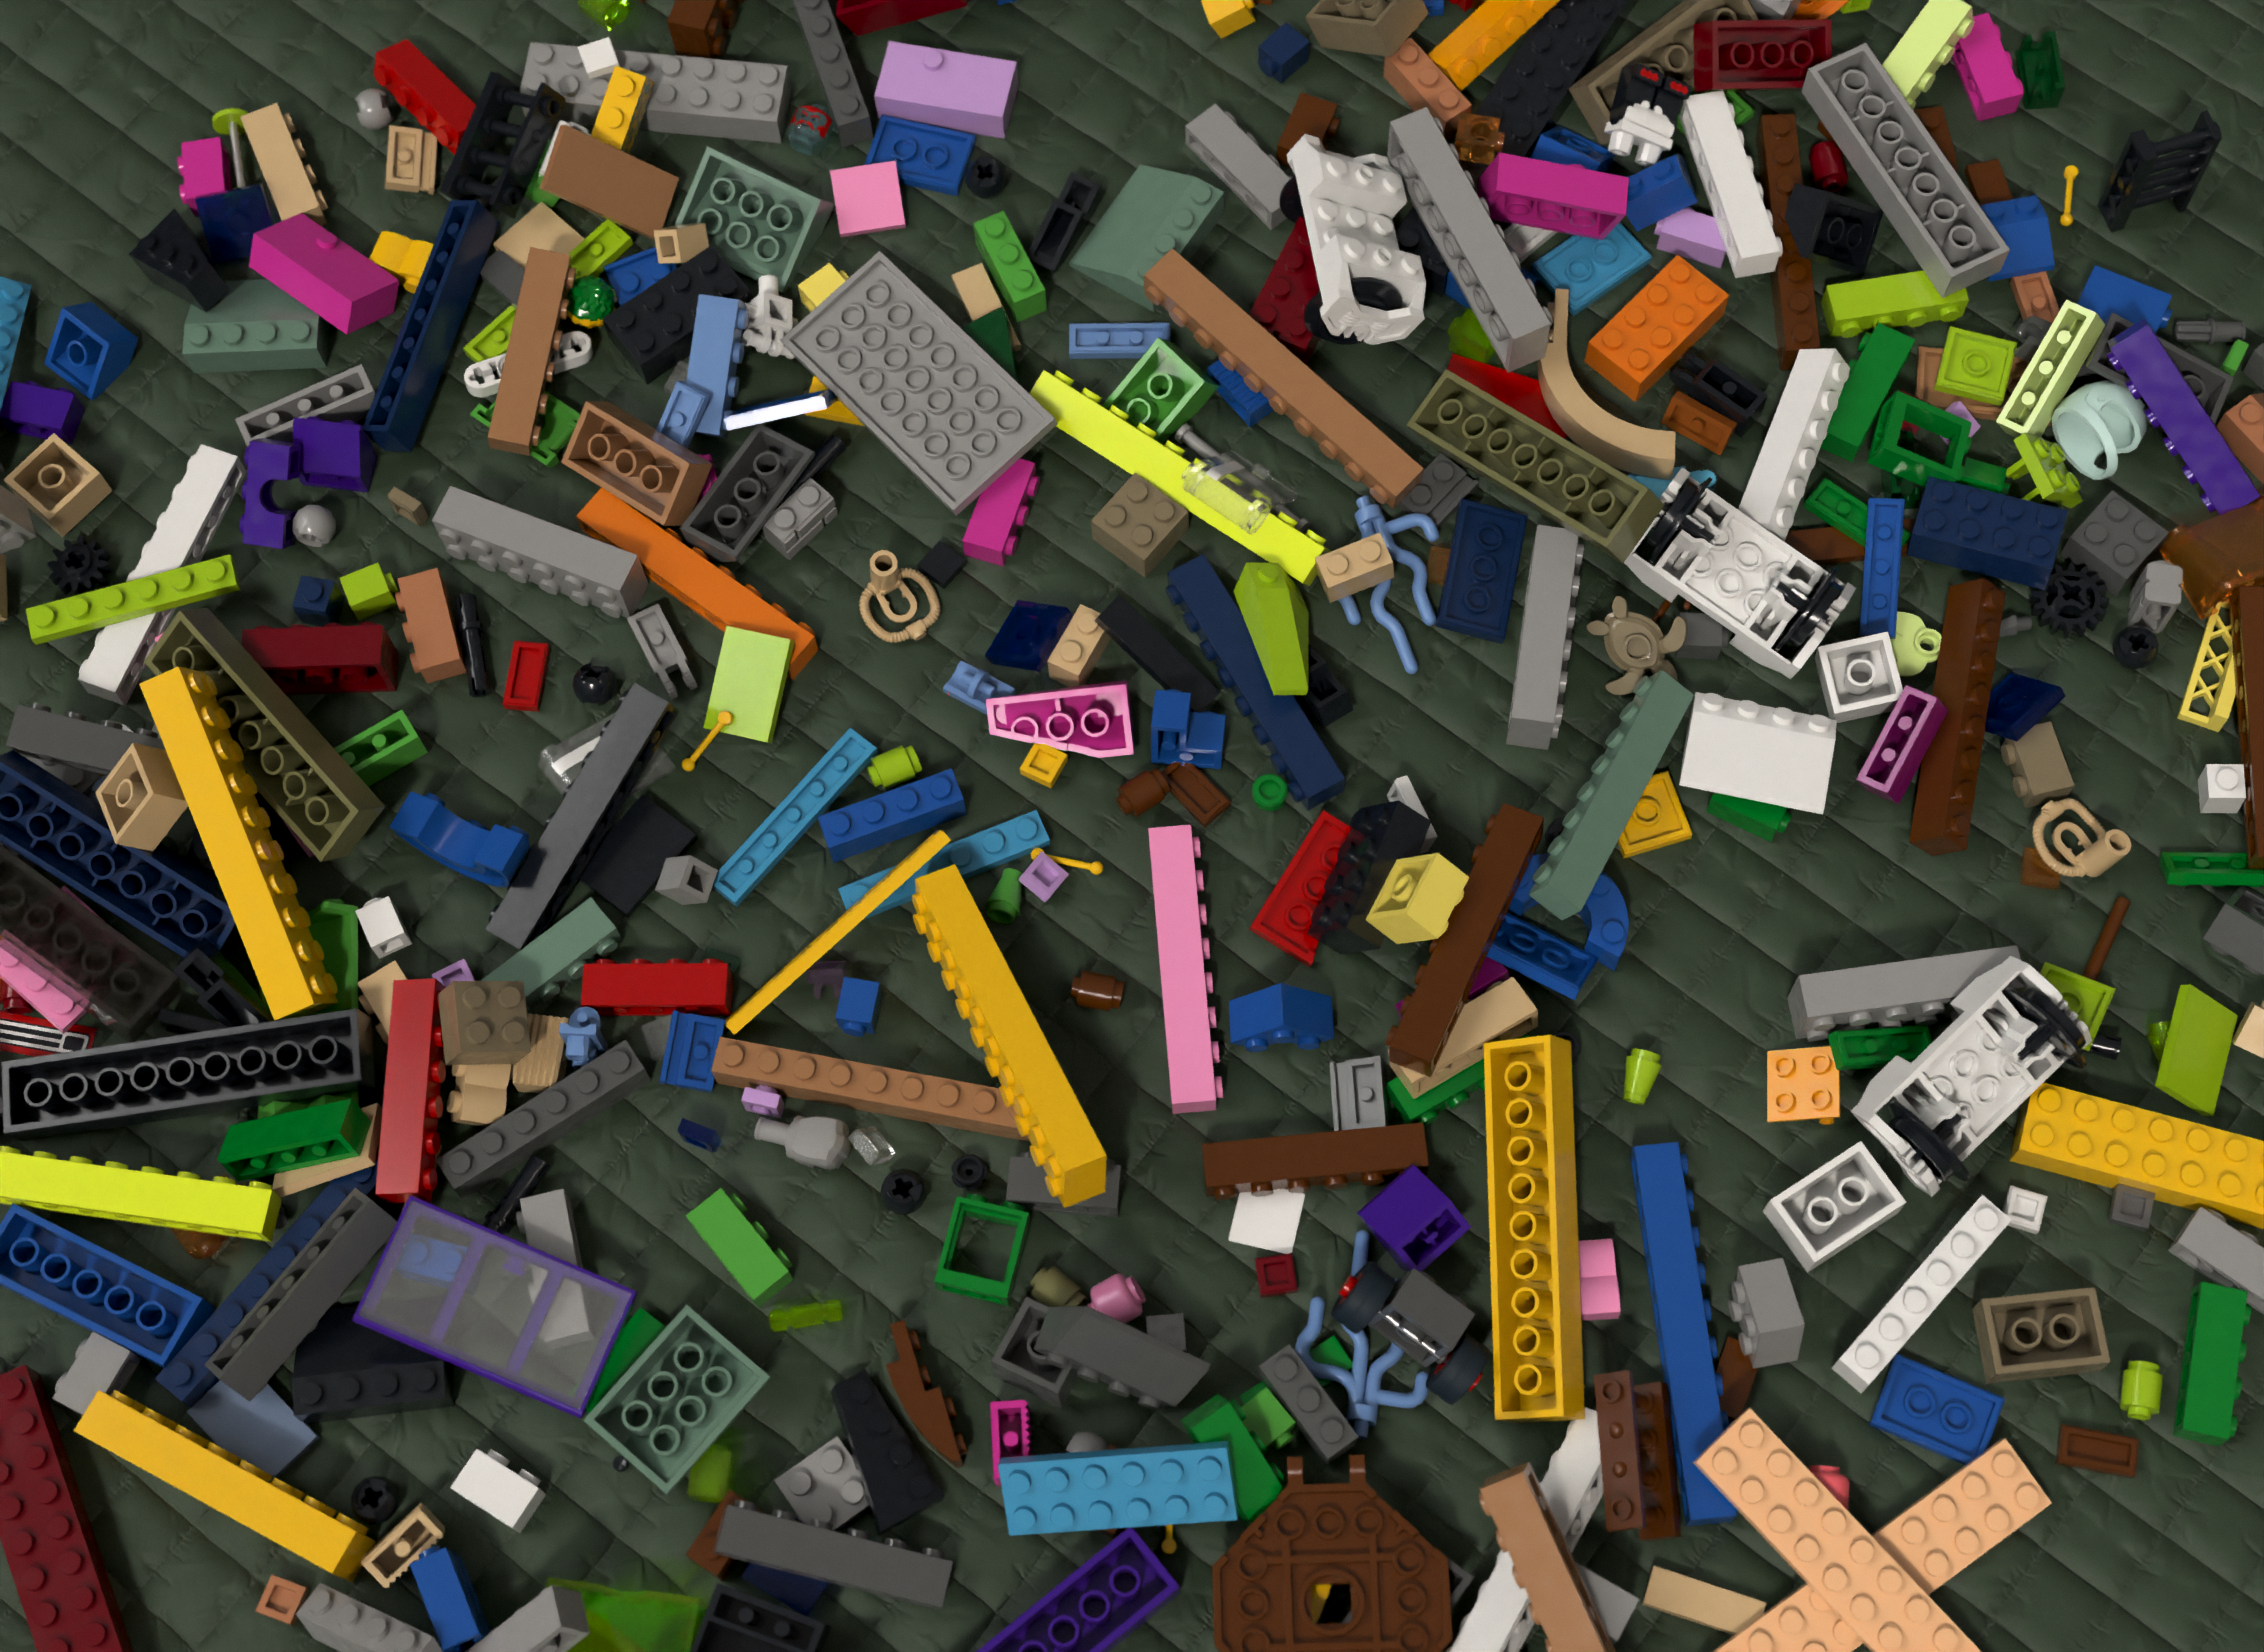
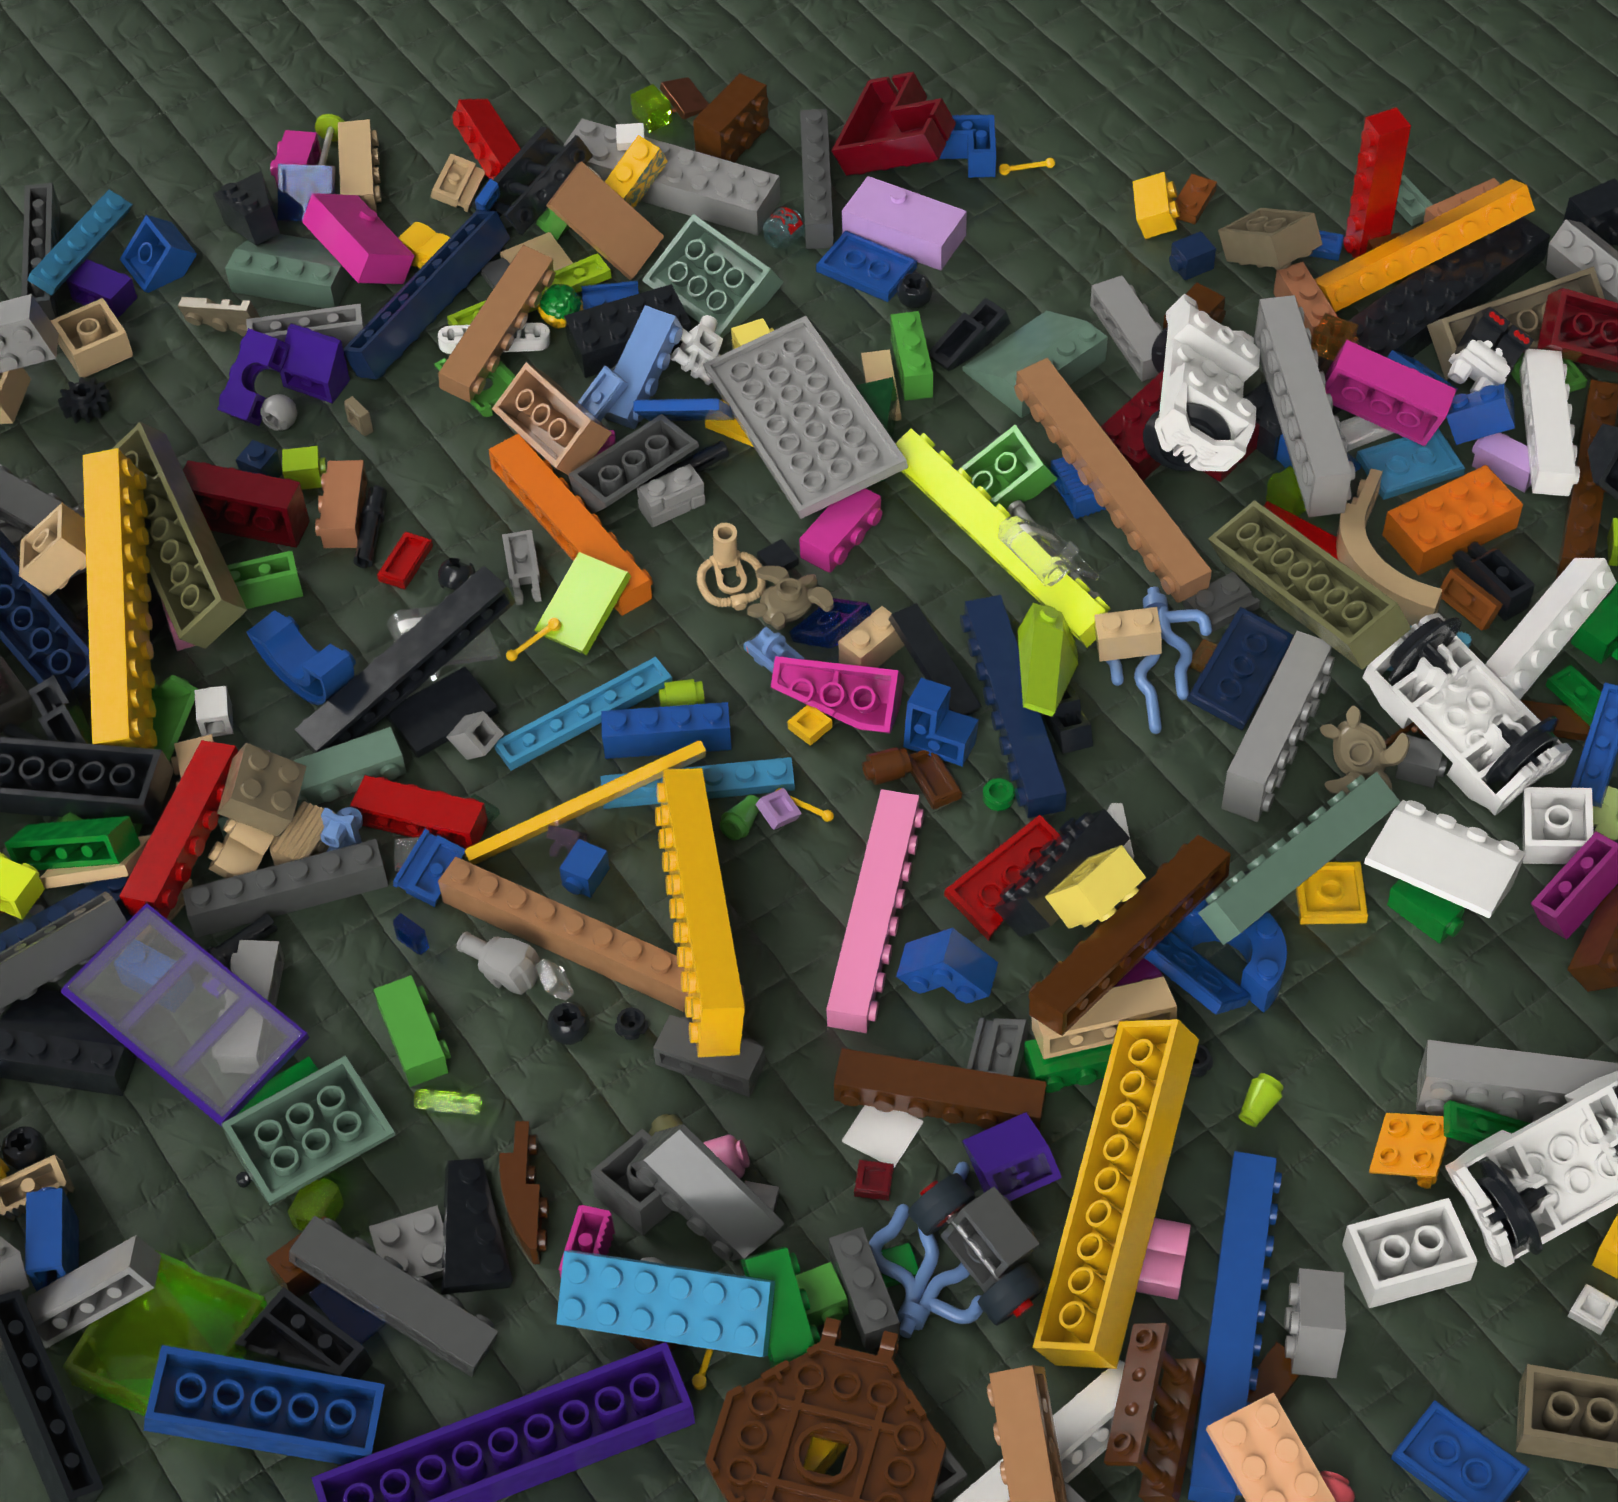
camera: 15 degrees right, 15 degrees down
lime plate [26,554,240,645] -> none
white brick [78,444,247,706] -> none
light grey piece [355,88,393,130] -> none
light grey brick [432,486,649,618] -> none
white brick [450,1449,546,1533] -> none
tan brick [653,223,709,264] -> none
lavender plate [741,1085,785,1118] -> none
bright pink tile [830,161,906,237] -> none
green window [934,1194,1031,1307] -> none
medium blue tile [1069,323,1170,359] -> none
reddish brown brick [1070,970,1124,1012] -> none
dark tan brick [1091,473,1189,578] -> none
white brick [1832,1195,2012,1393] -> none
none -> dark tan wing [178,297,260,337]
none -> blue tile [475,179,500,211]
none -> dark tan animal [747,566,834,630]

